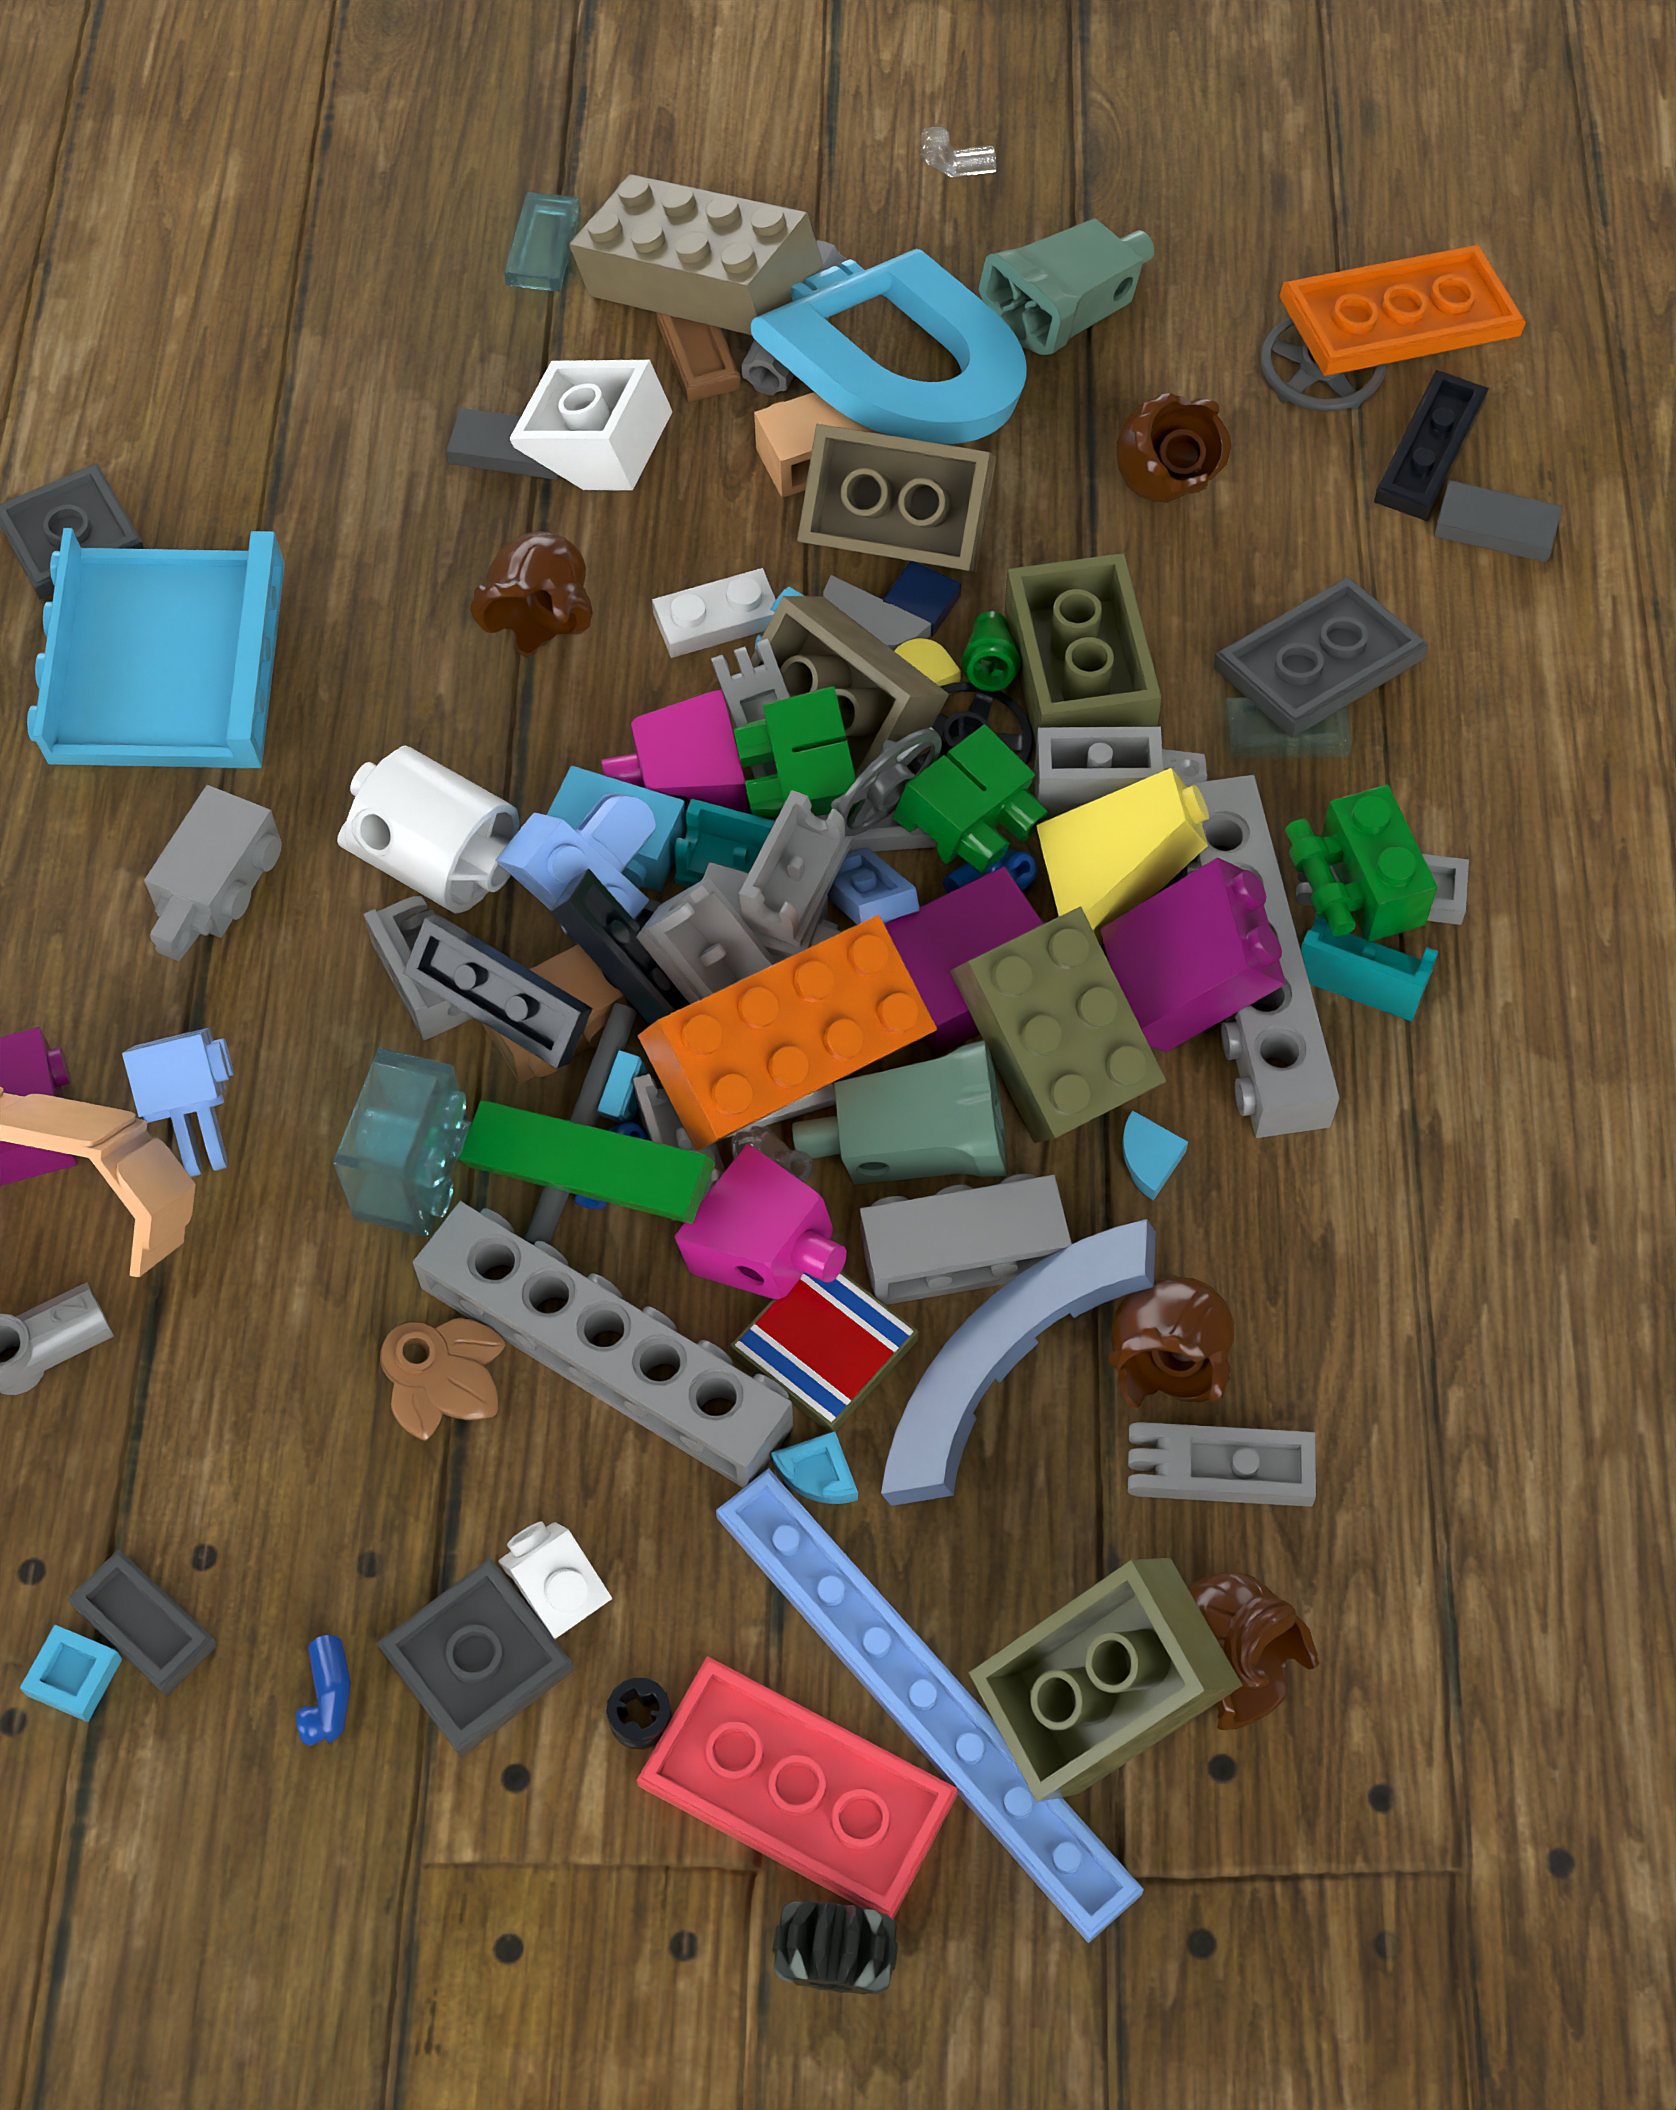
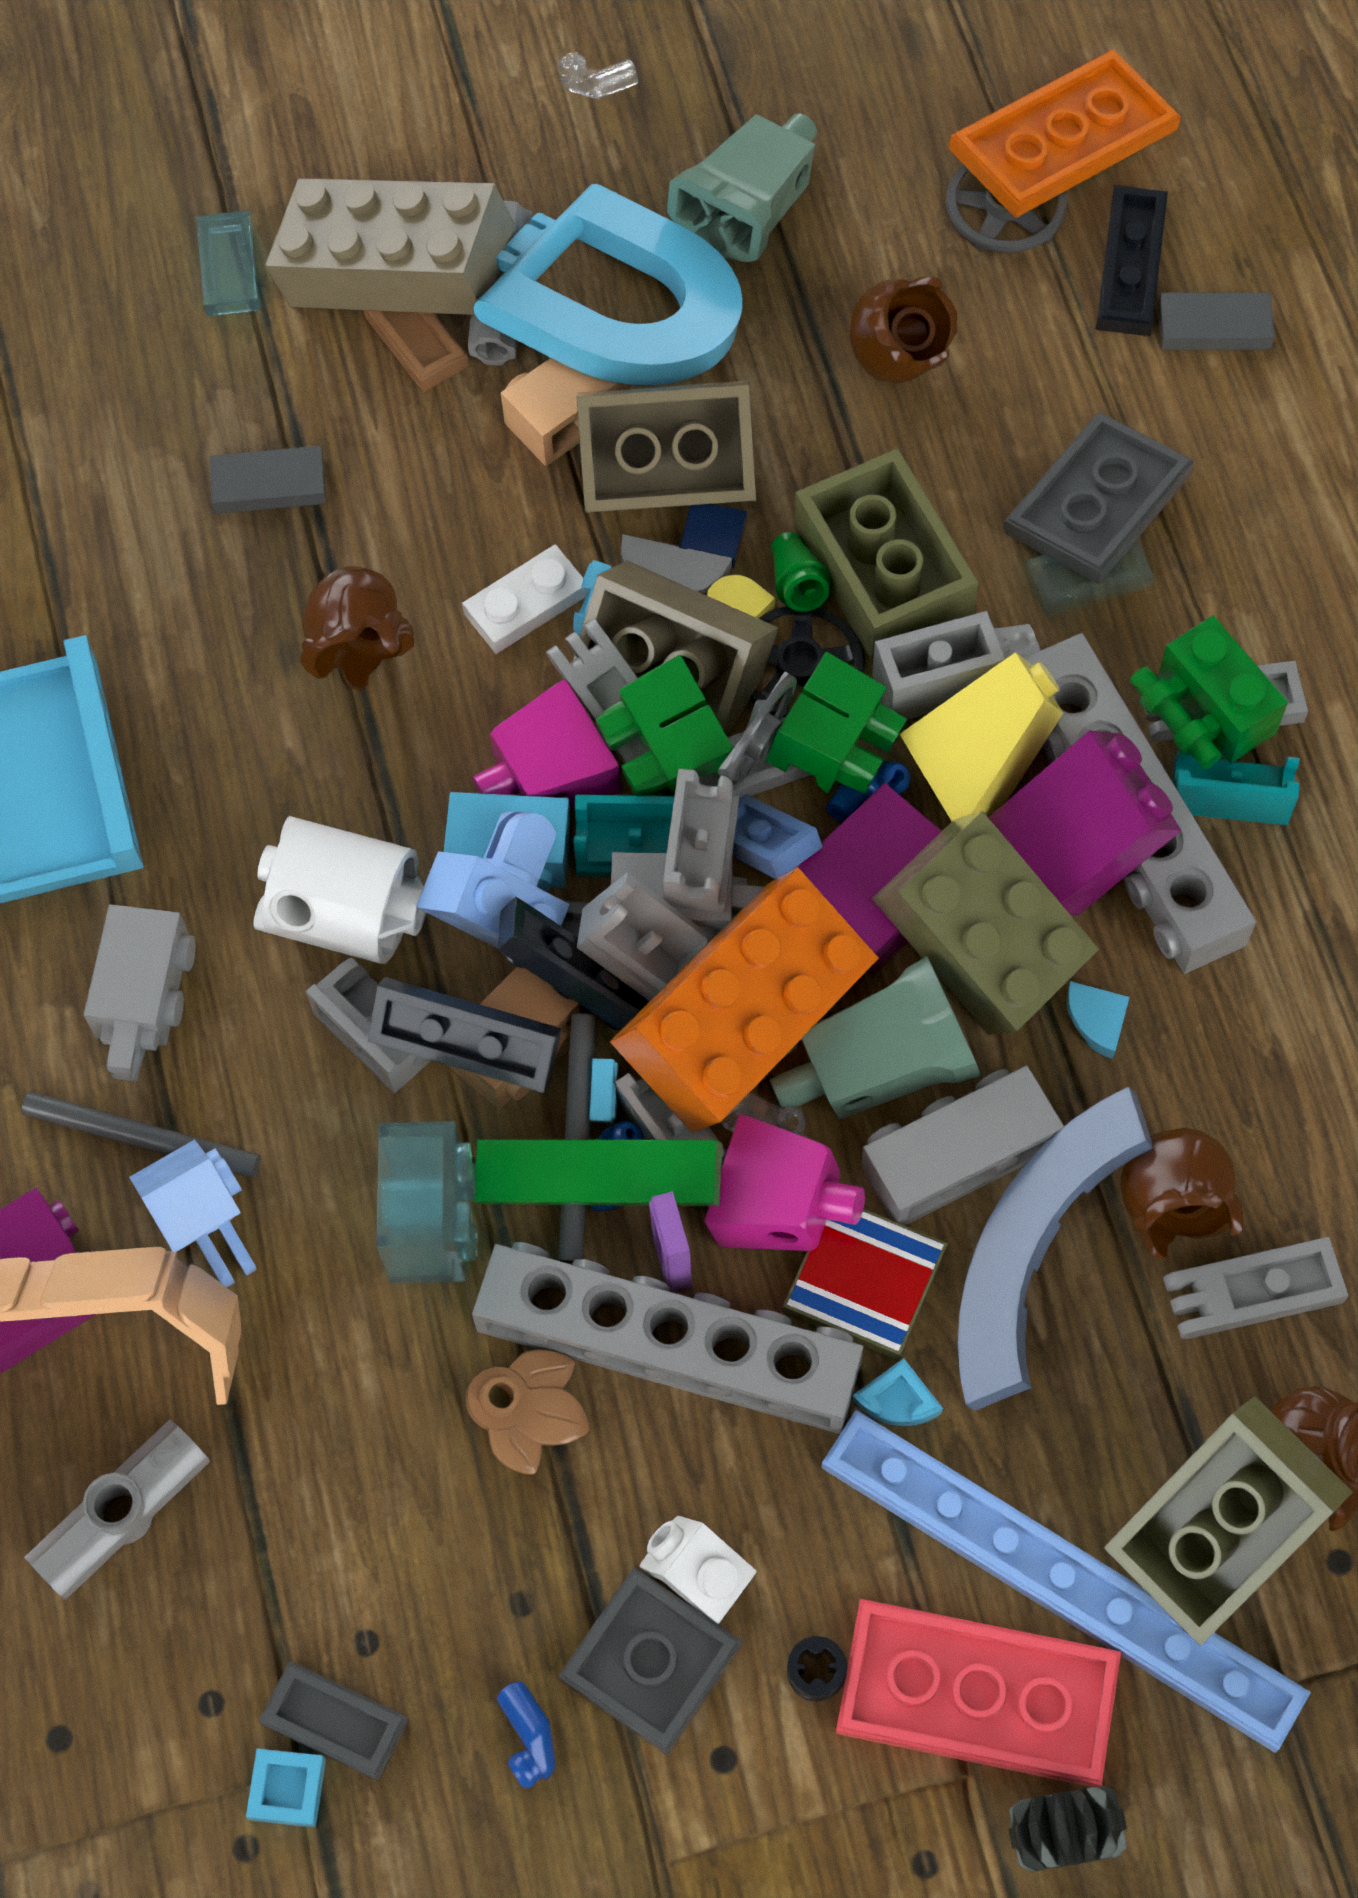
camera: 15 degrees left, 5 degrees up
white slope [509,360,673,491] -> none
none -> dark grey bar [22,1092,261,1179]
none -> medium lavender tile [649,1191,692,1293]

